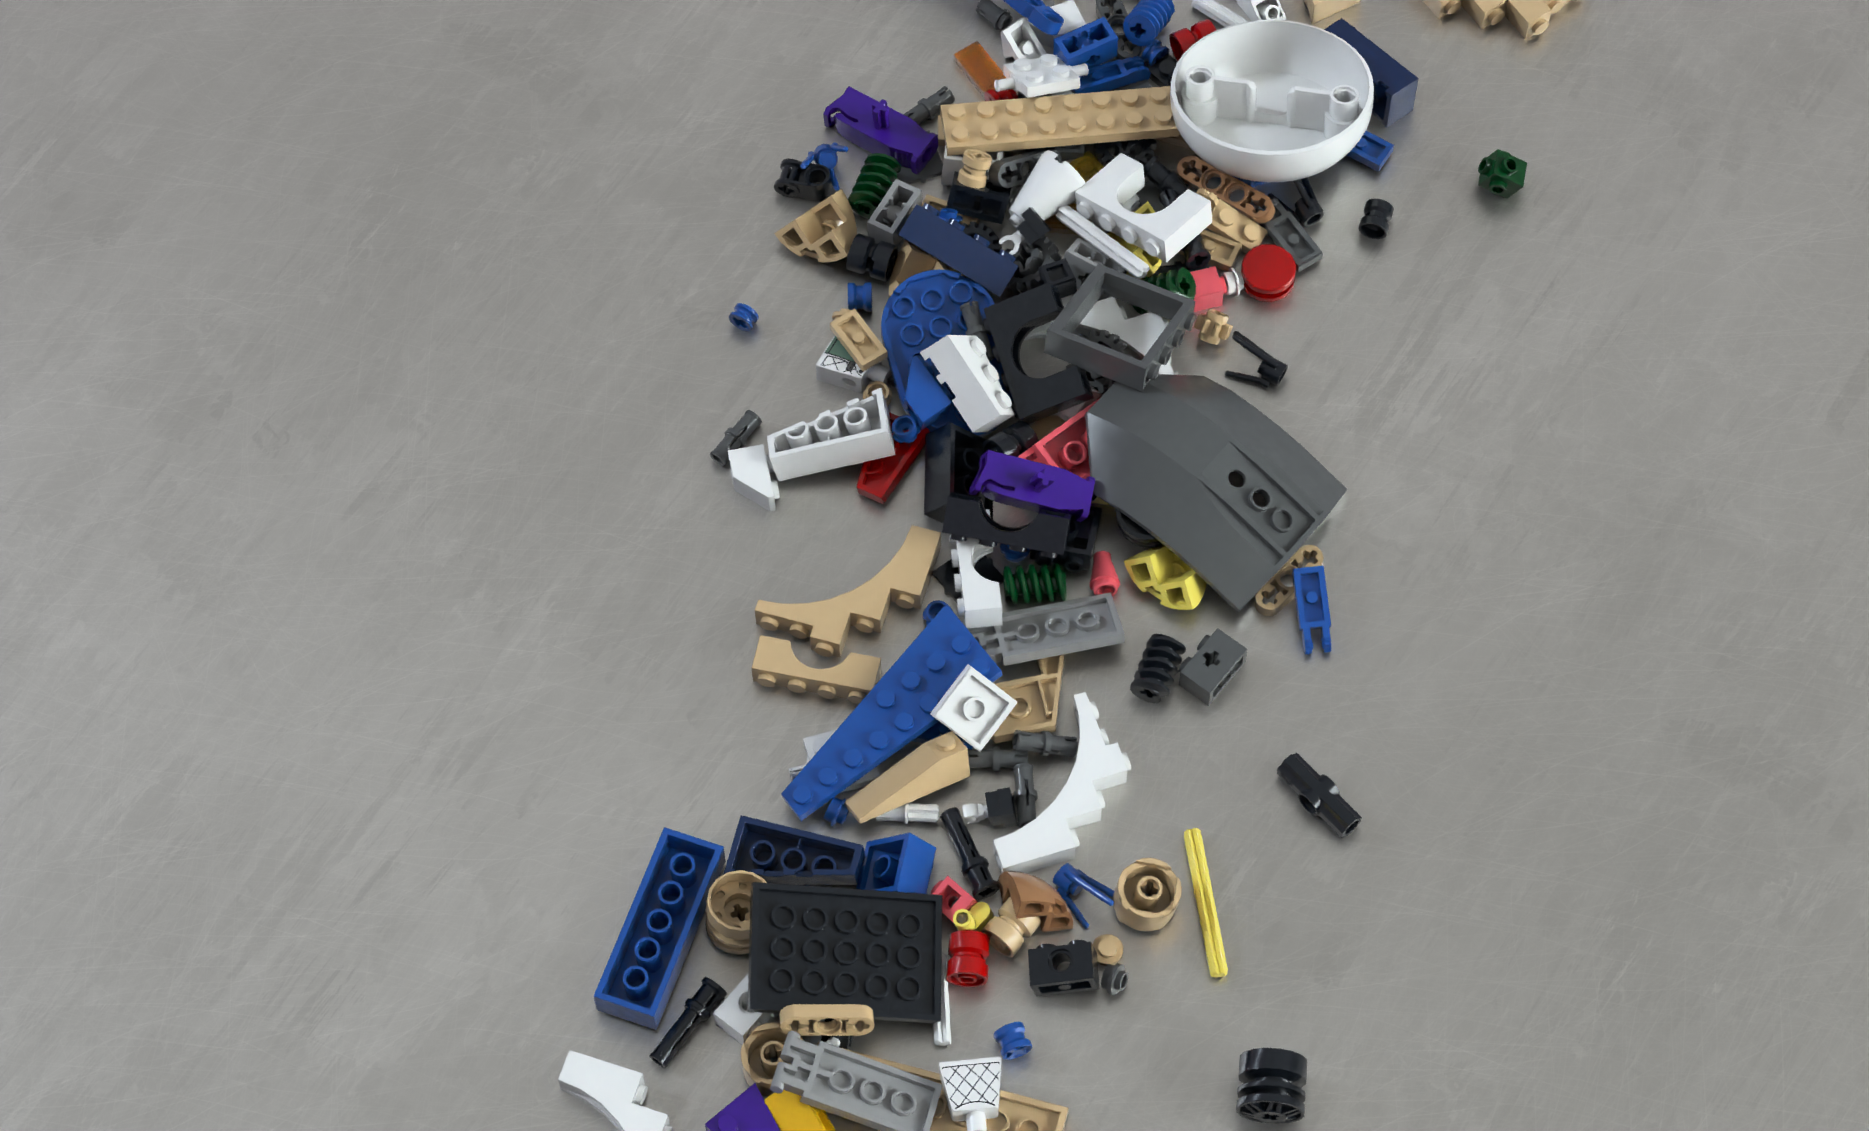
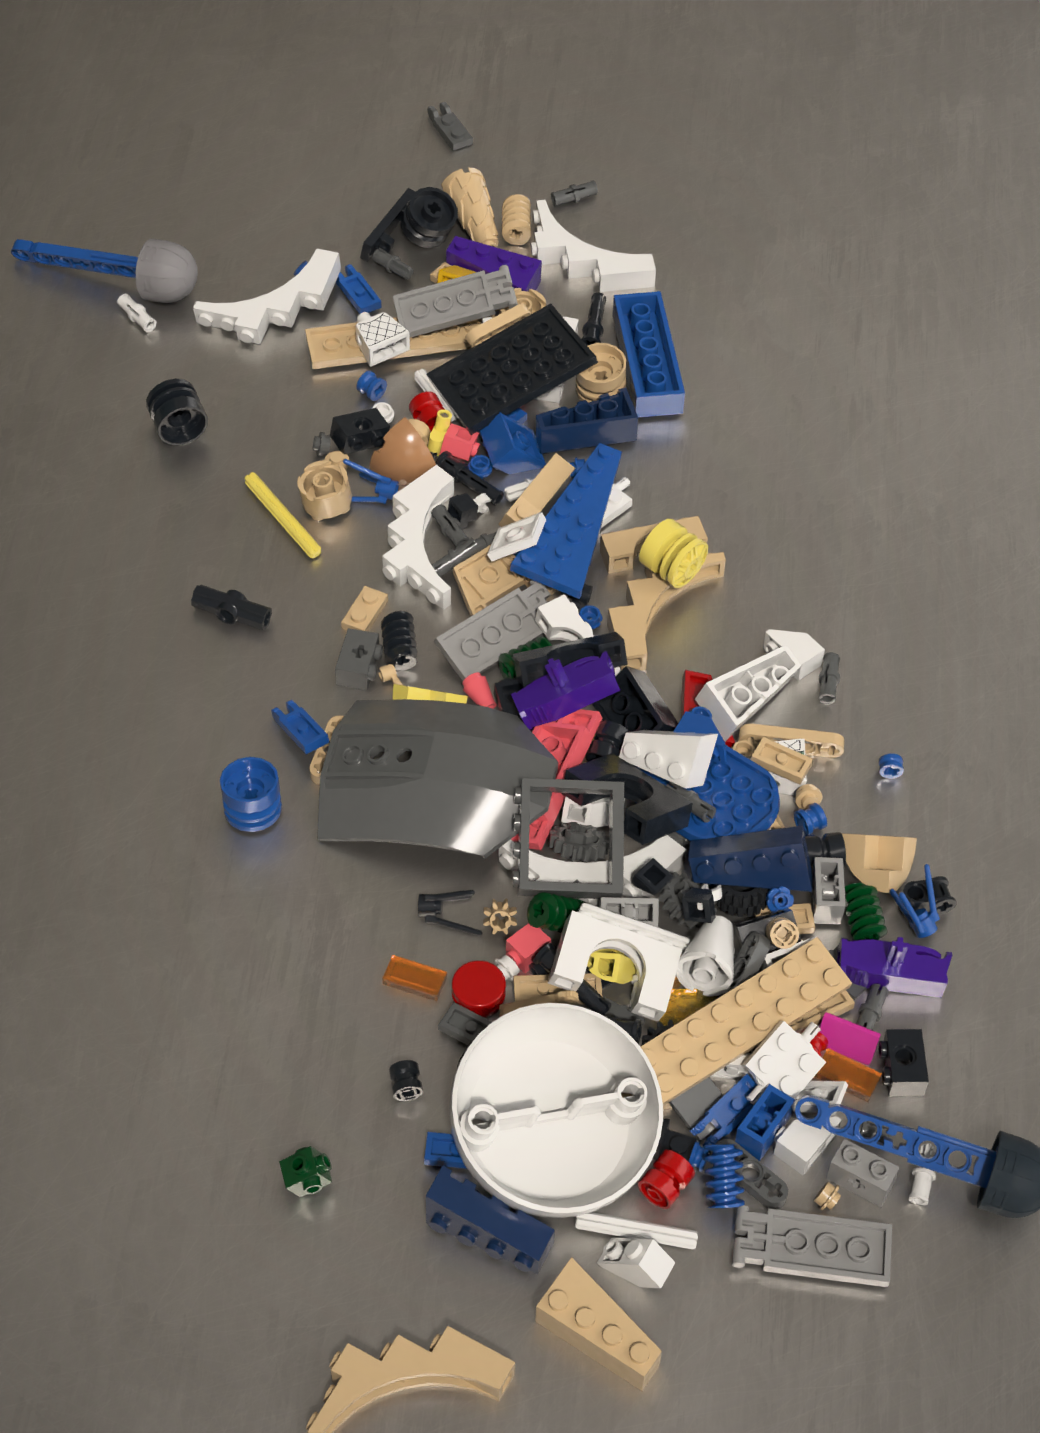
camera: 150 degrees right, 10 degrees down
none -> blue wheel [220,757,282,832]
none -> tan plate [341,586,388,632]
none -> white plate [373,402,394,424]
none -> tan hand [379,664,403,685]
none -> clear orange tile [382,955,447,1001]
none -> blue plate [468,455,493,478]
none -> light yellow wheel [639,519,708,588]
none -> tan beam [738,724,845,758]
none -> dark pink slope [820,1012,881,1065]
none -> black brick [878,1029,929,1096]

